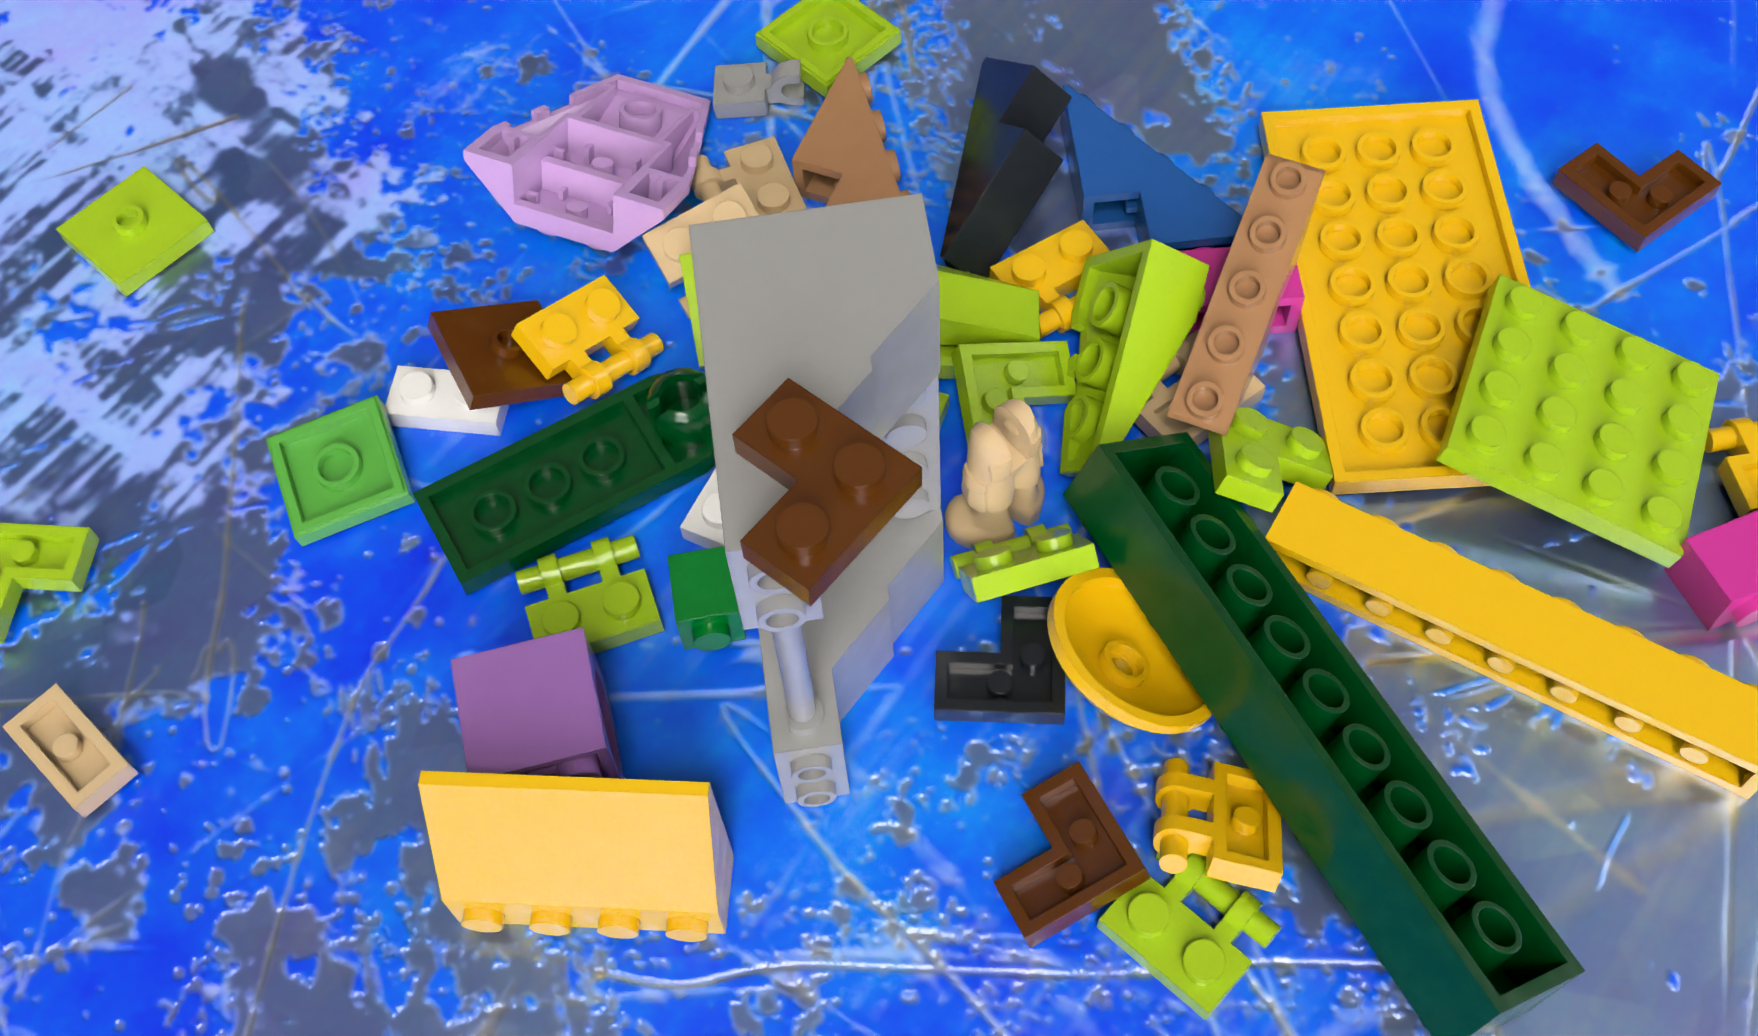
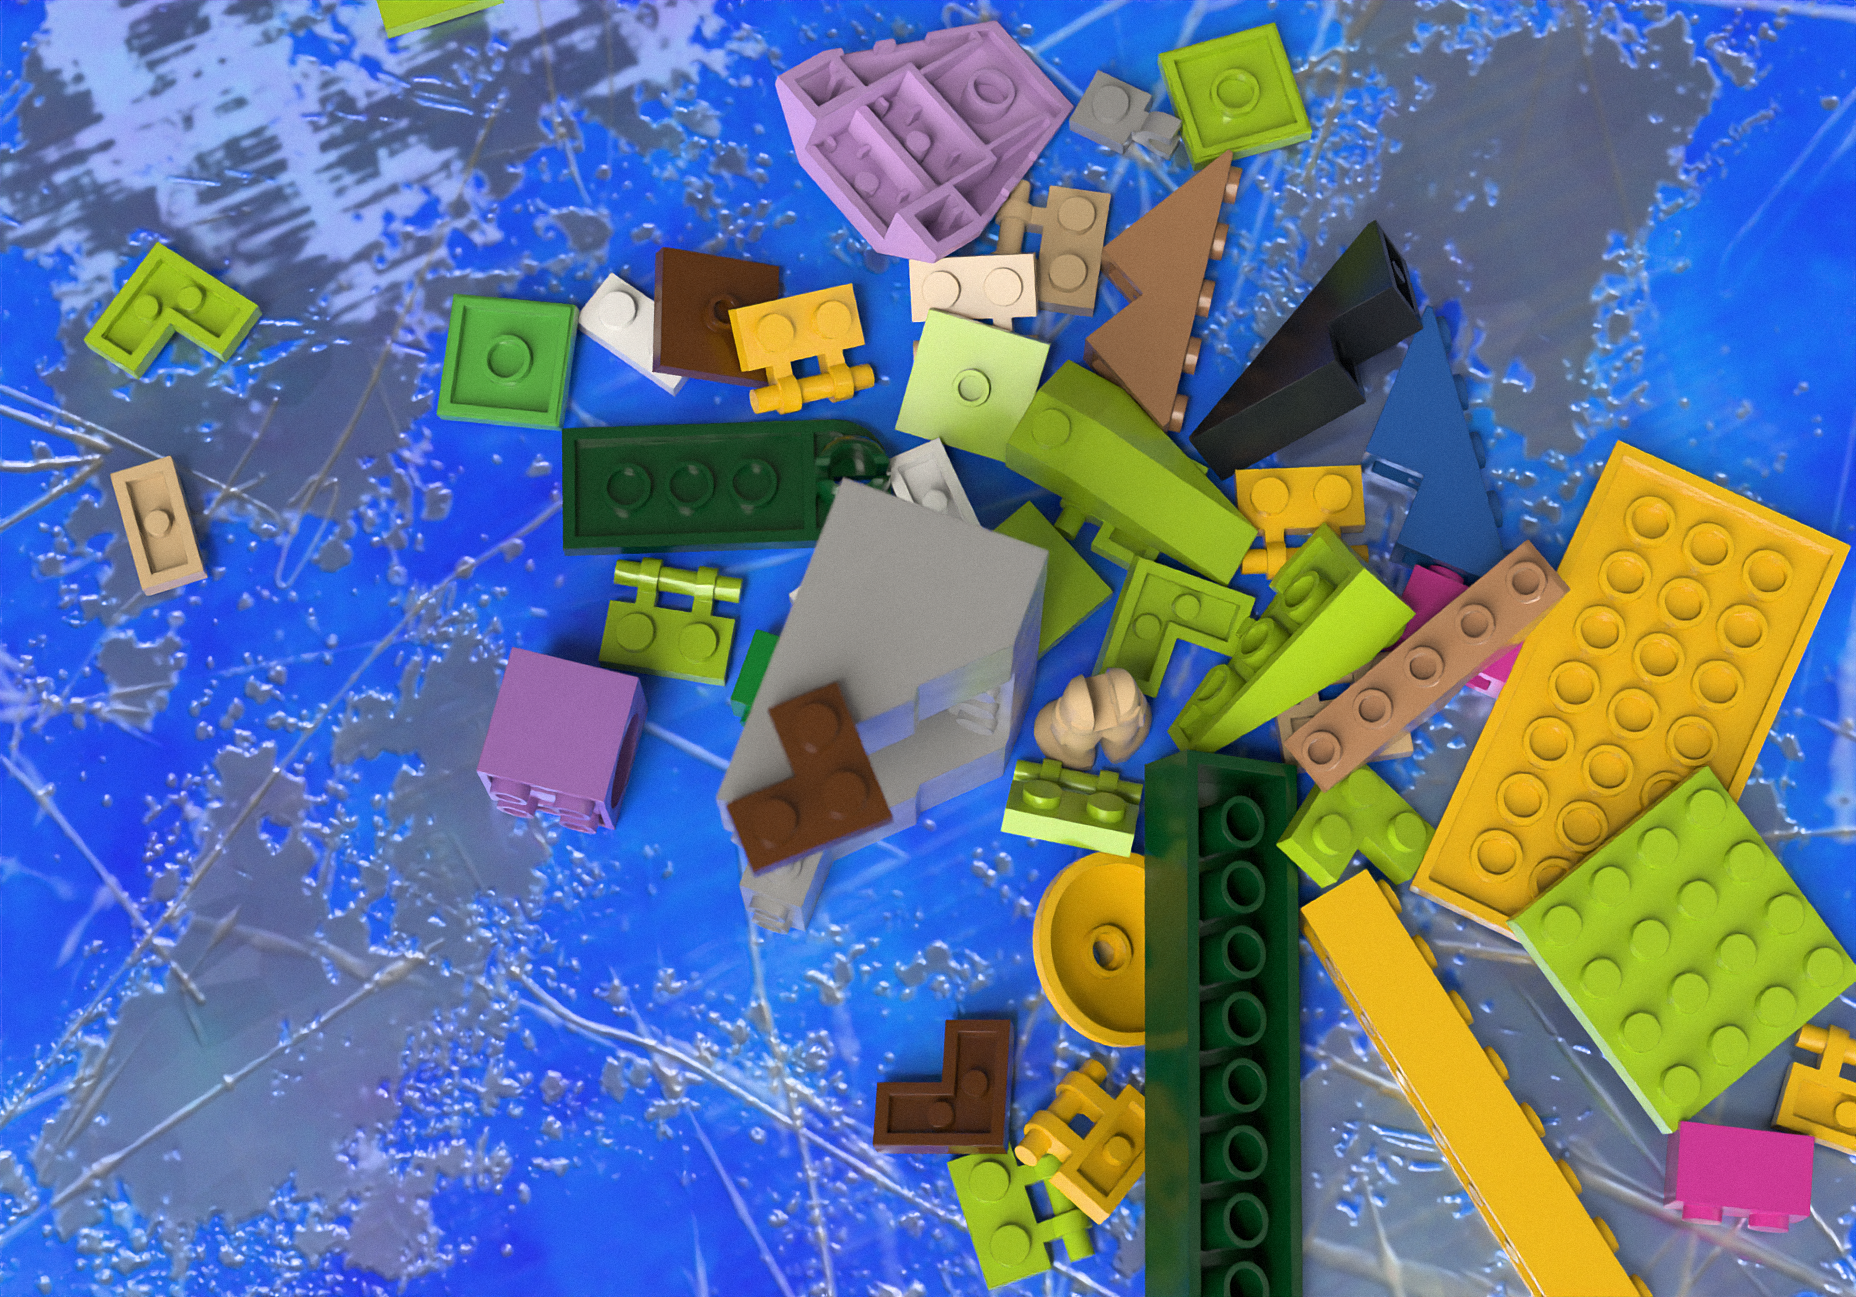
camera: 25 degrees right, 15 degrees up
yellow slope [418,770,734,942] -> none
black plate [934,596,1065,725] -> none

